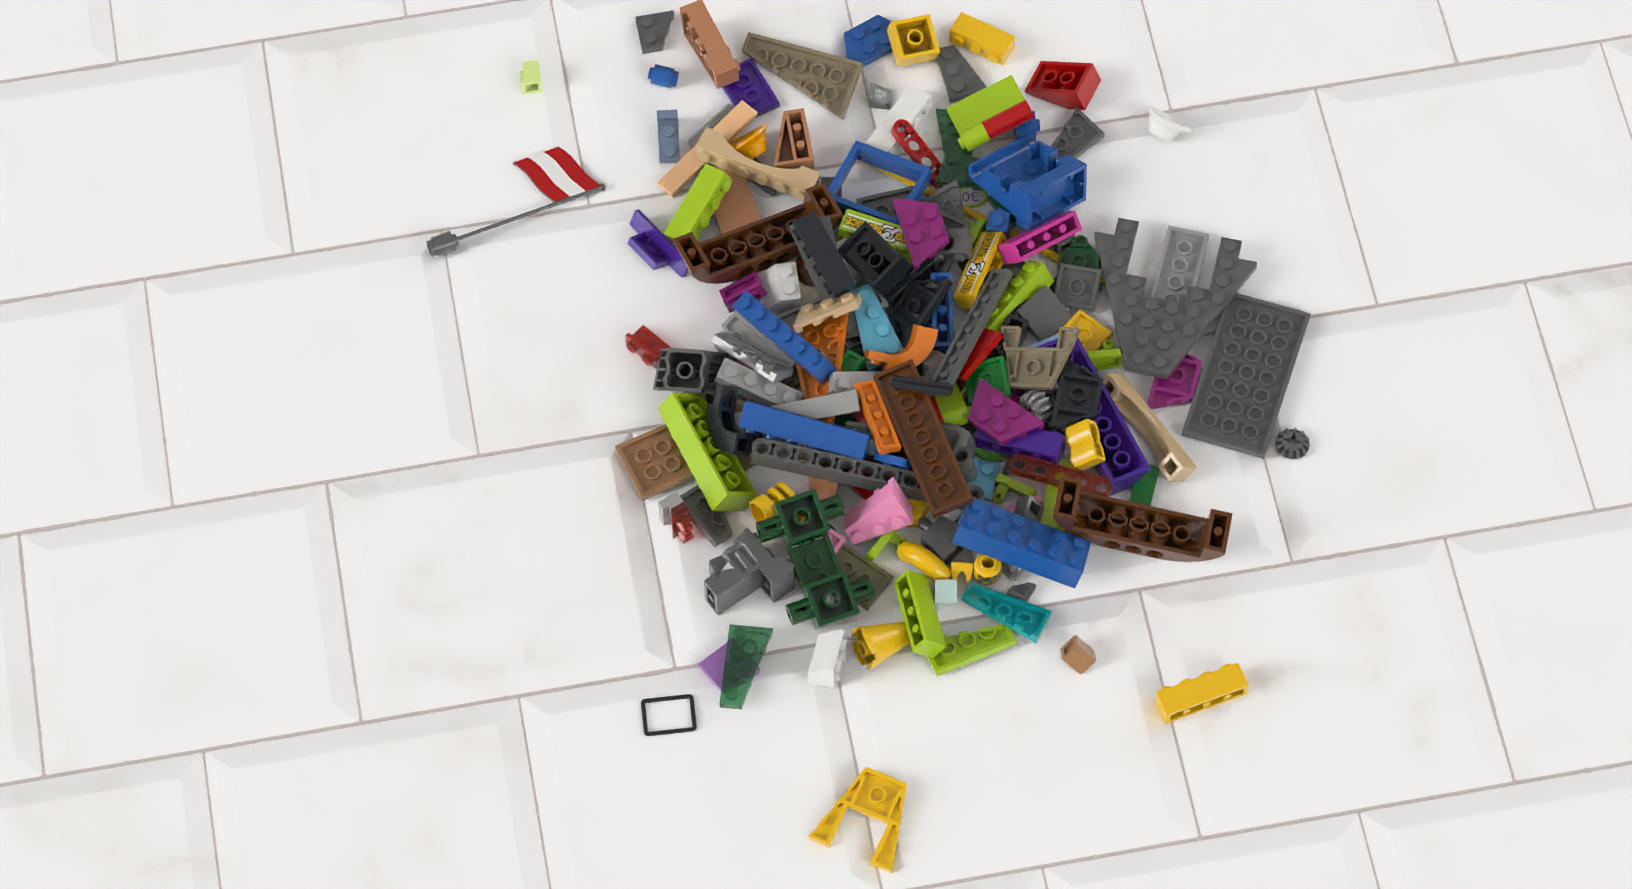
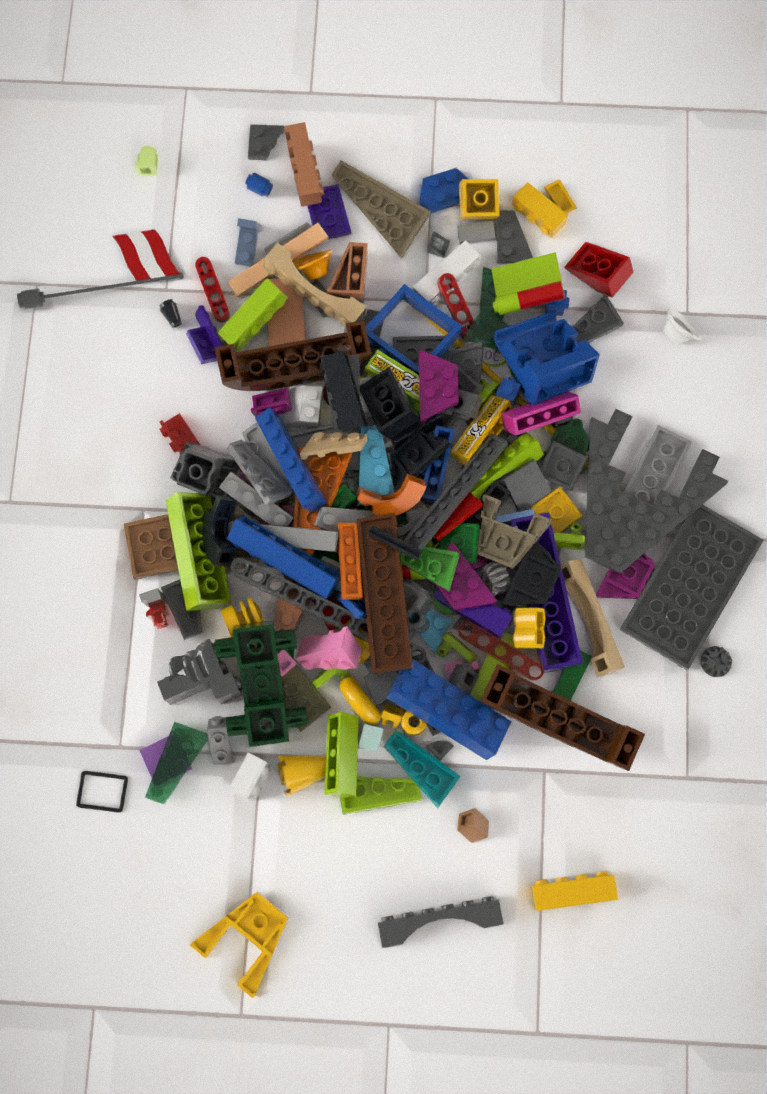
camera: 15 degrees right, 15 degrees up
none -> black cone [159,299,182,328]
none -> red beam [195,257,230,323]
none -> light grey bracket [207,716,233,765]
none -> dark grey arch [378,896,504,948]
none -> bright green wing [400,546,460,591]
none -> light grey tile [457,221,496,245]
none -> yellow tile [544,179,577,214]

